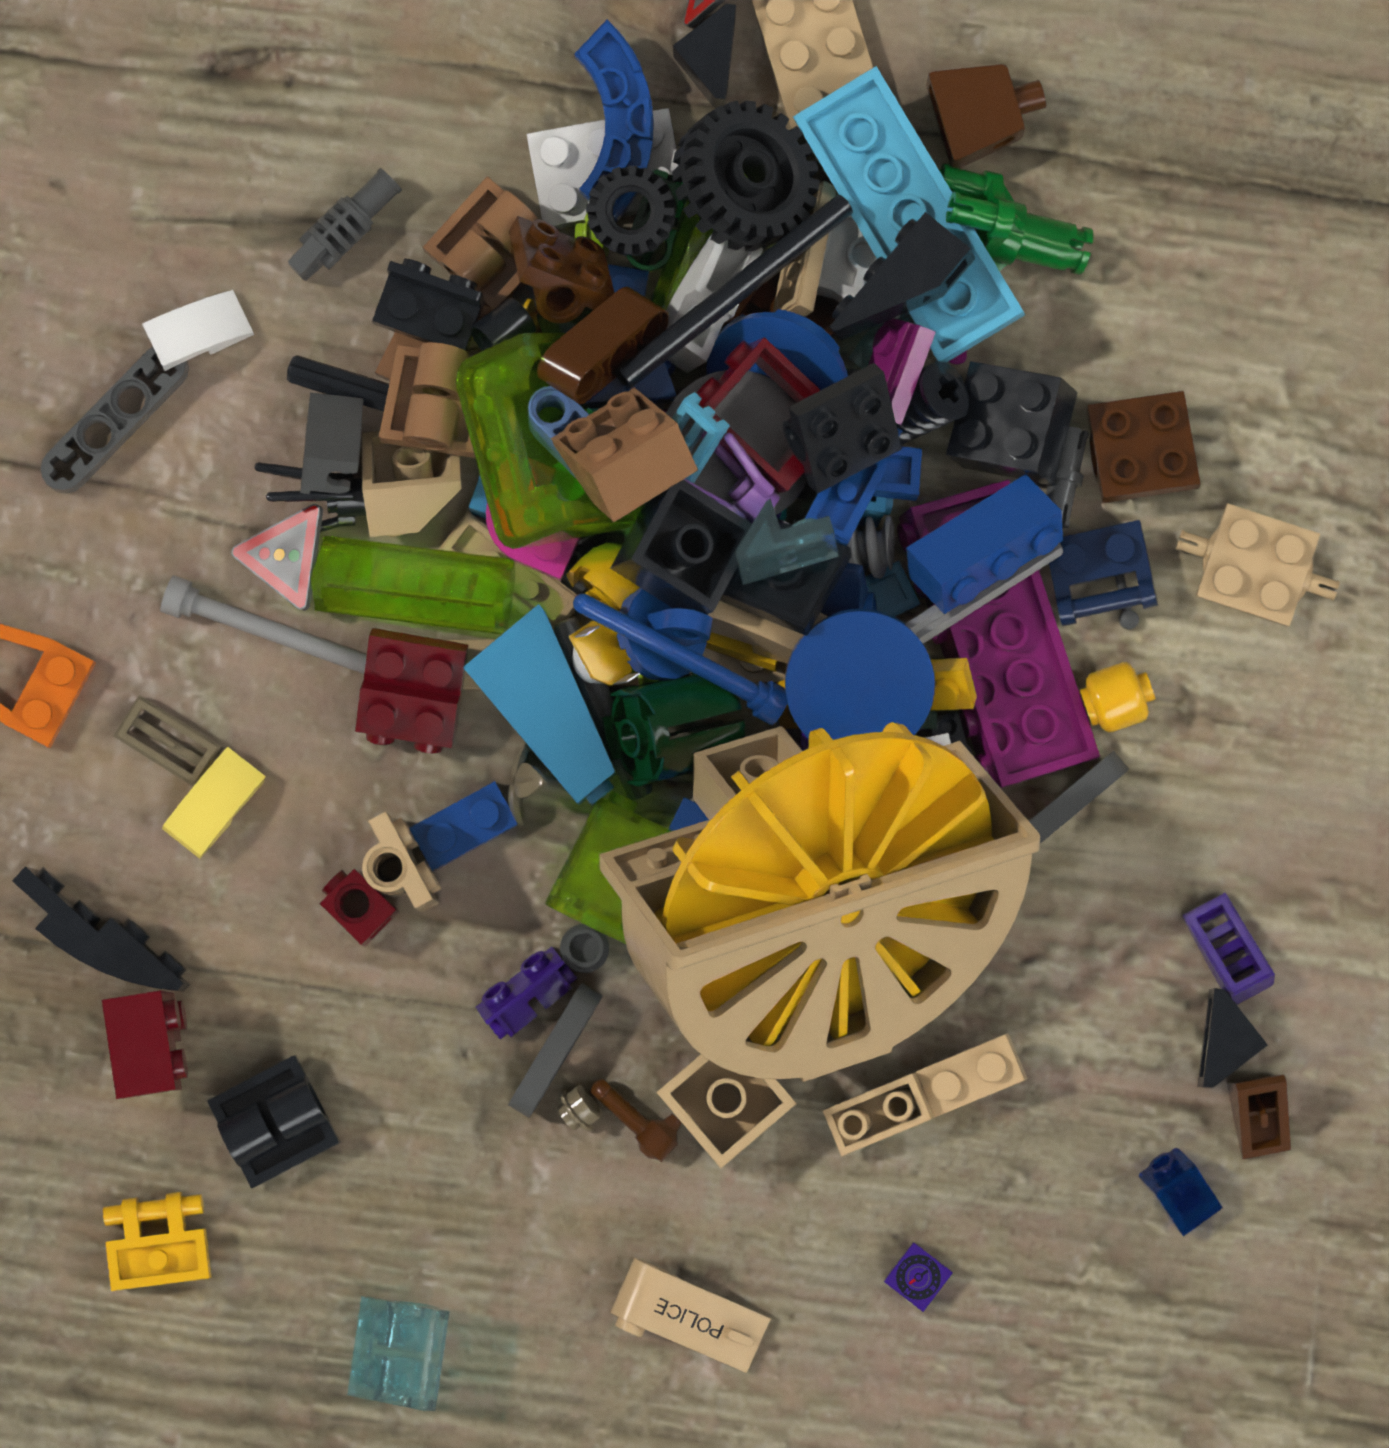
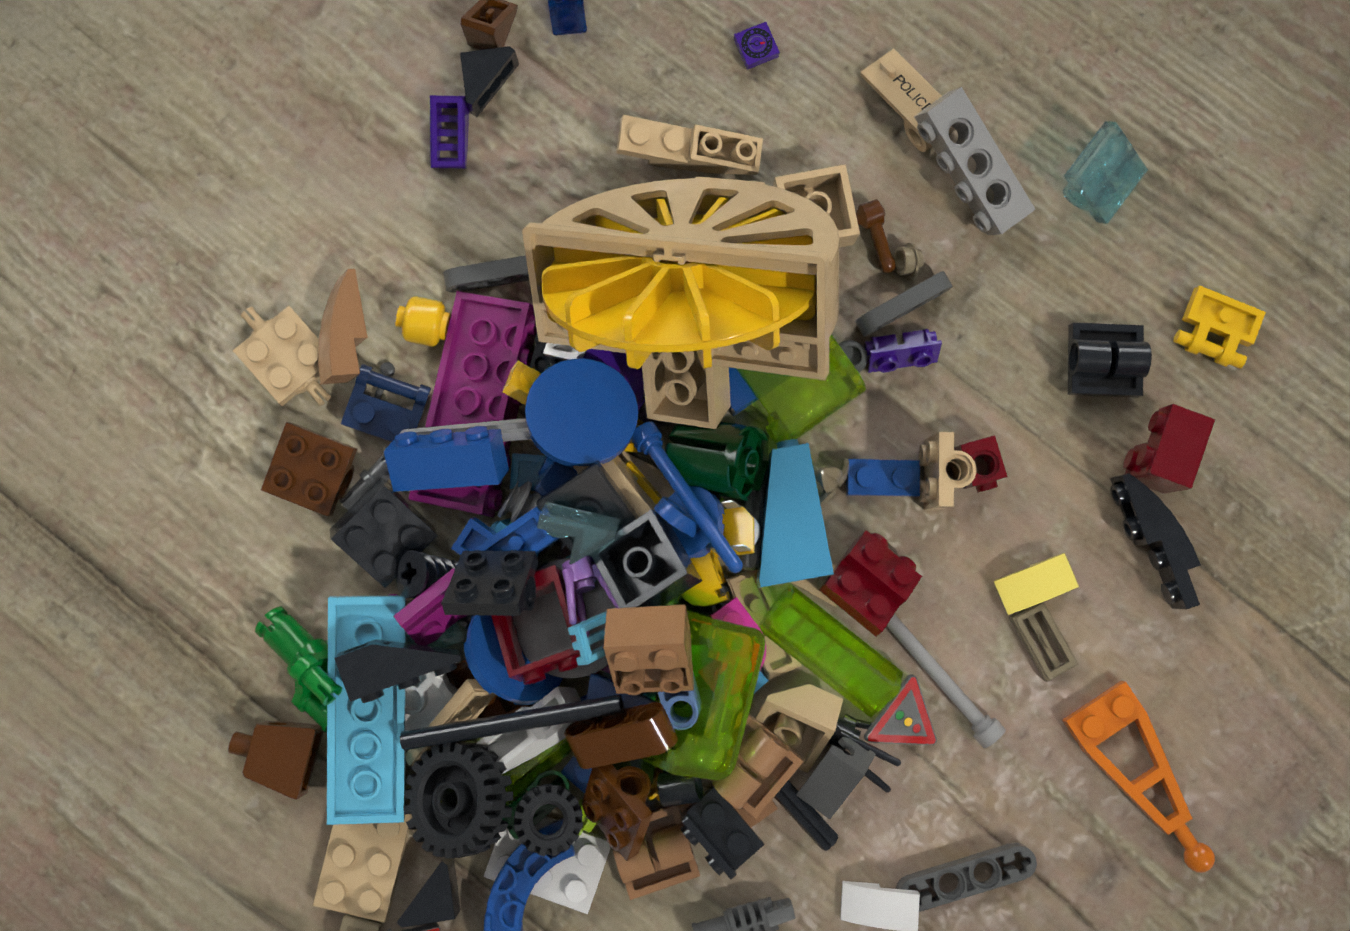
camera: 160 degrees left, 0 degrees up
none -> medium nougat slope [318,269,368,385]
none -> light grey brick [914,87,1036,235]

